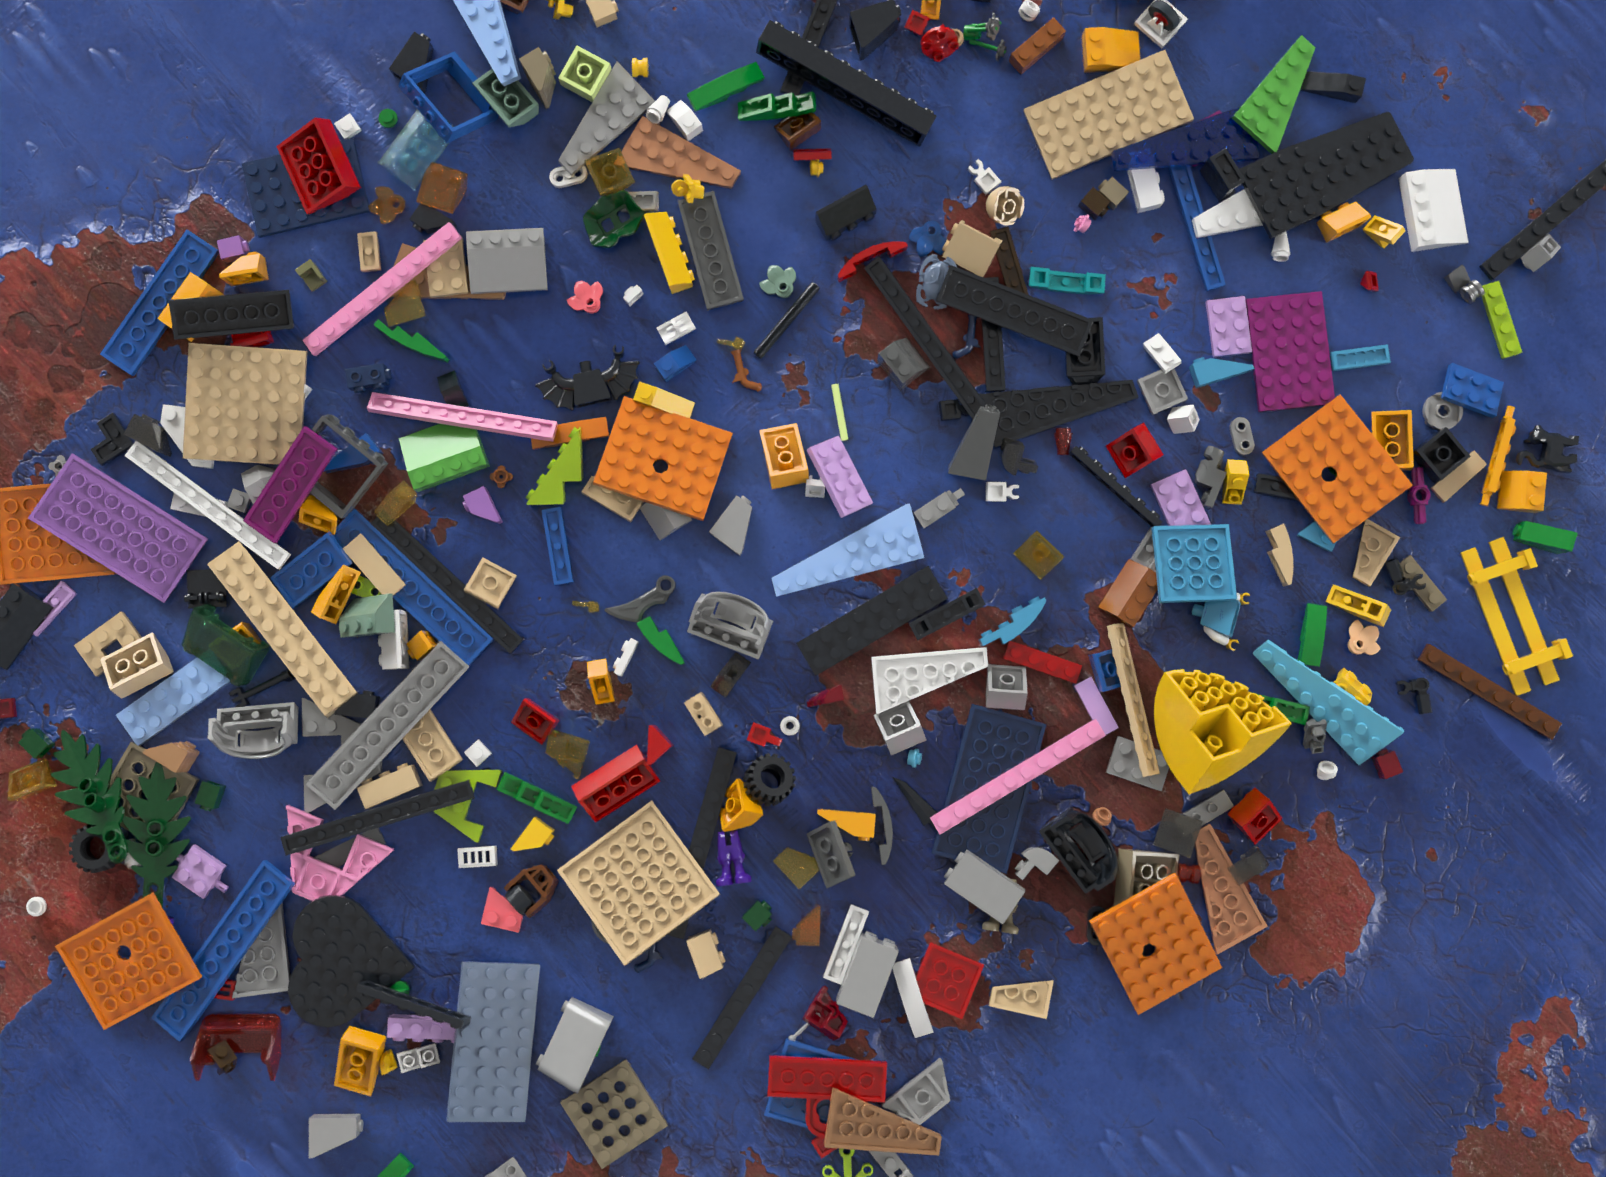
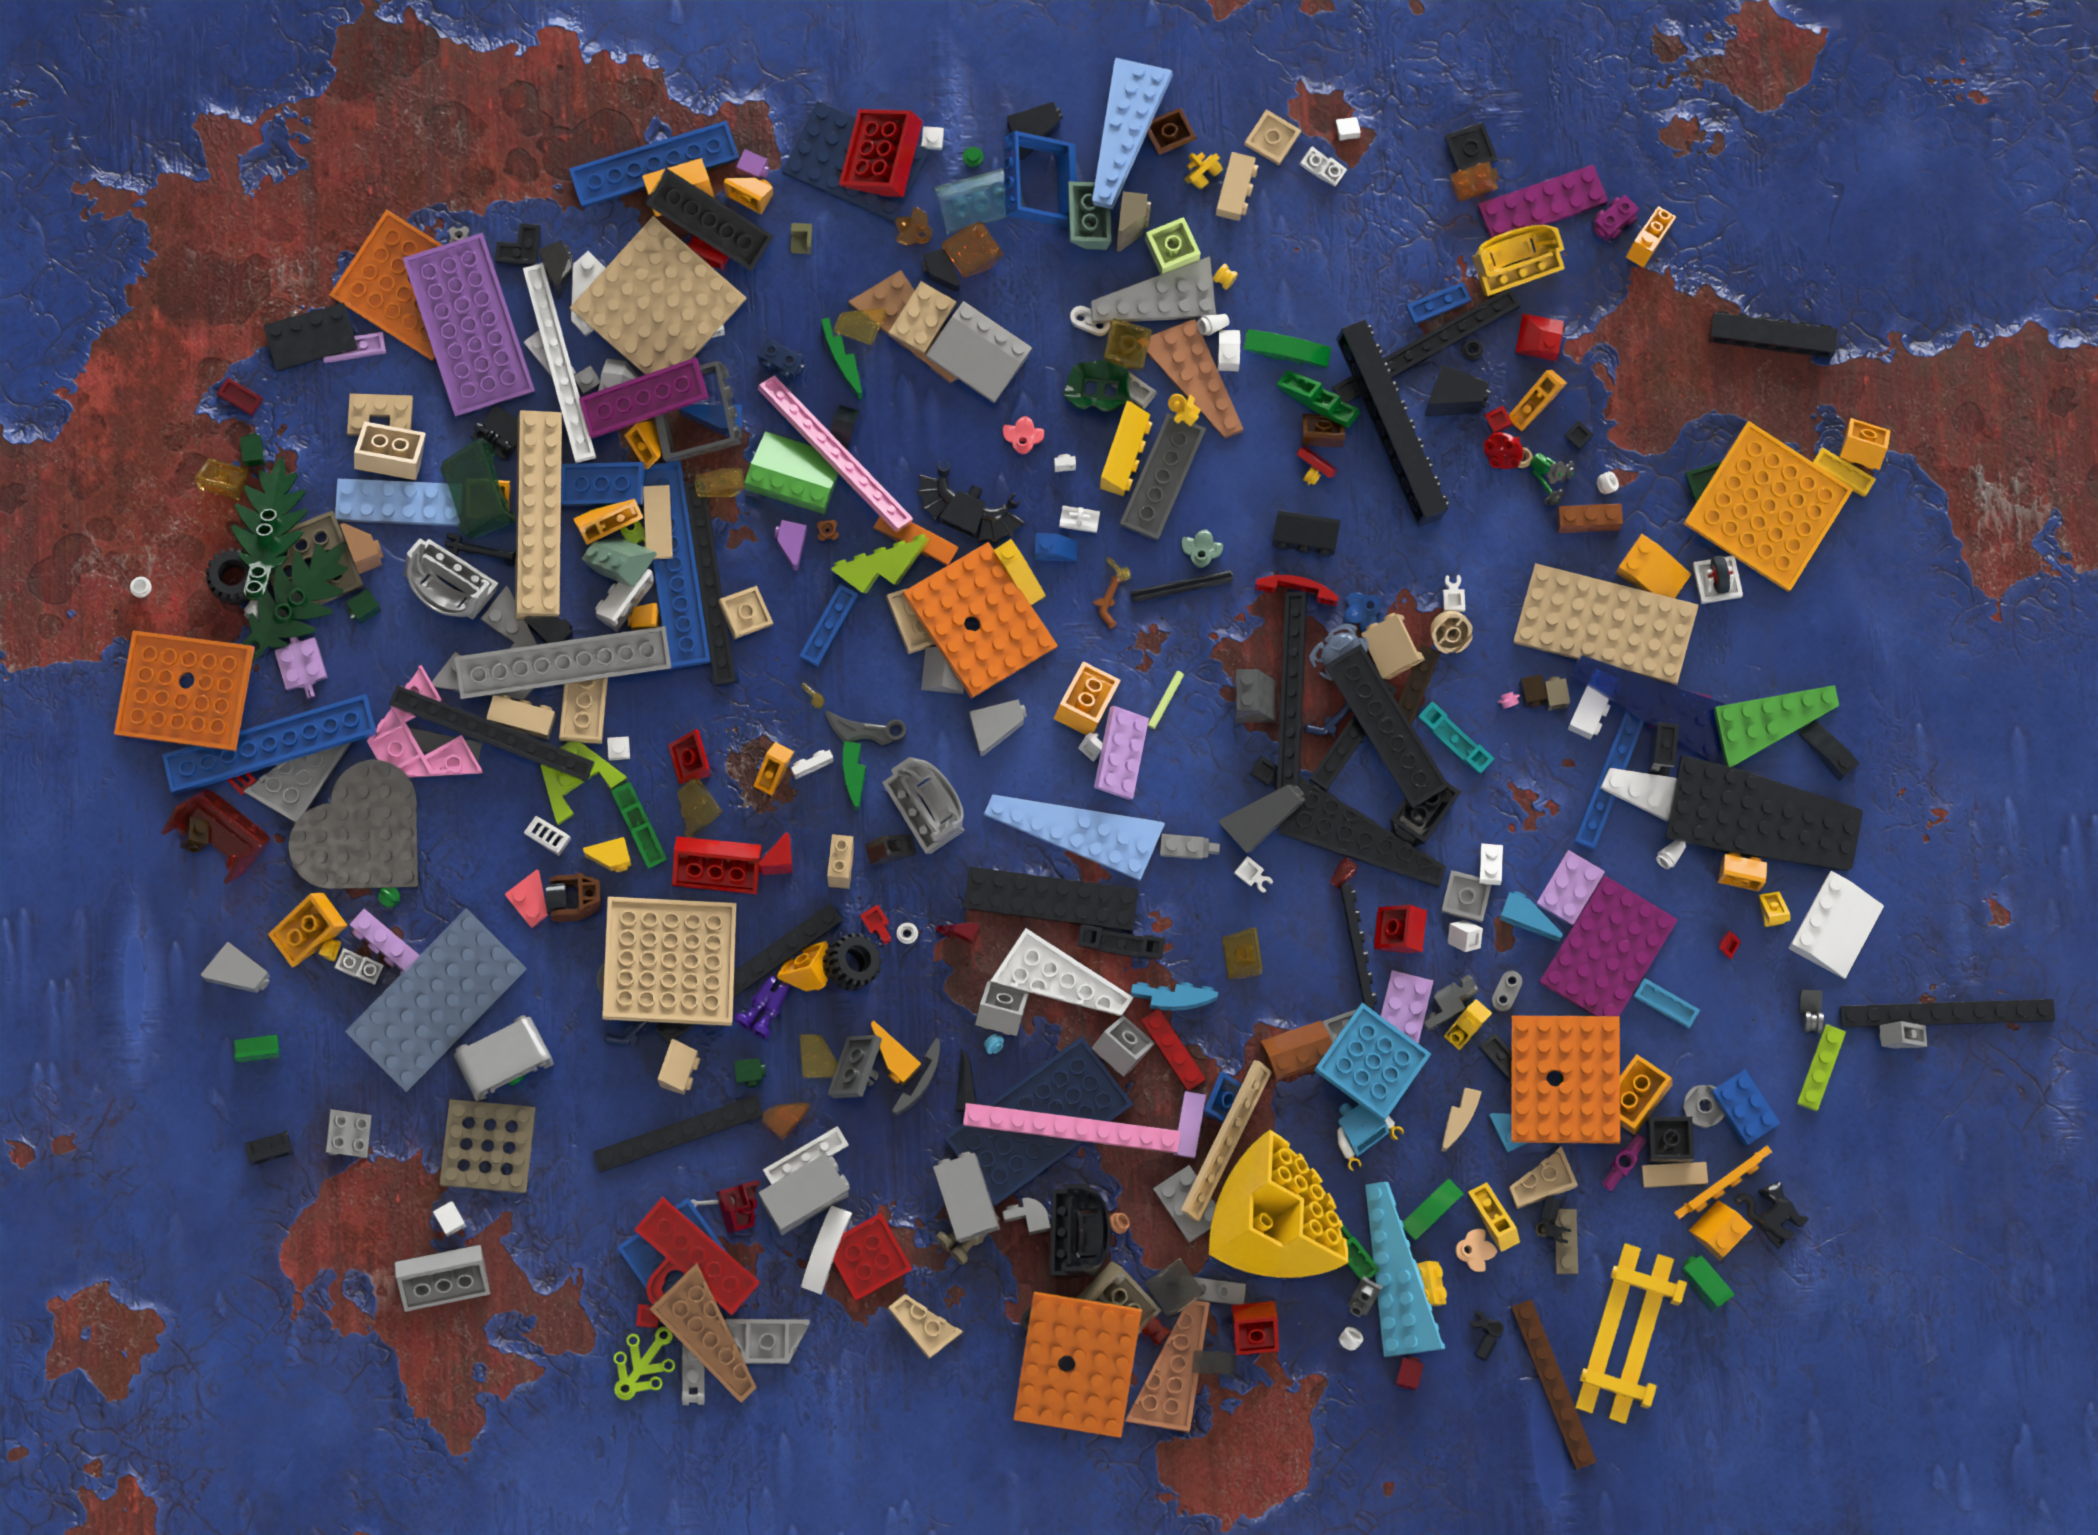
camera: 35 degrees right, 10 degrees down
bright pink plate [303,222,462,356] -> none
black plate [356,980,471,1029] -> none
tan plate [357,231,381,272] -> none
clear smoke brick [1000,437,1038,476] -> none

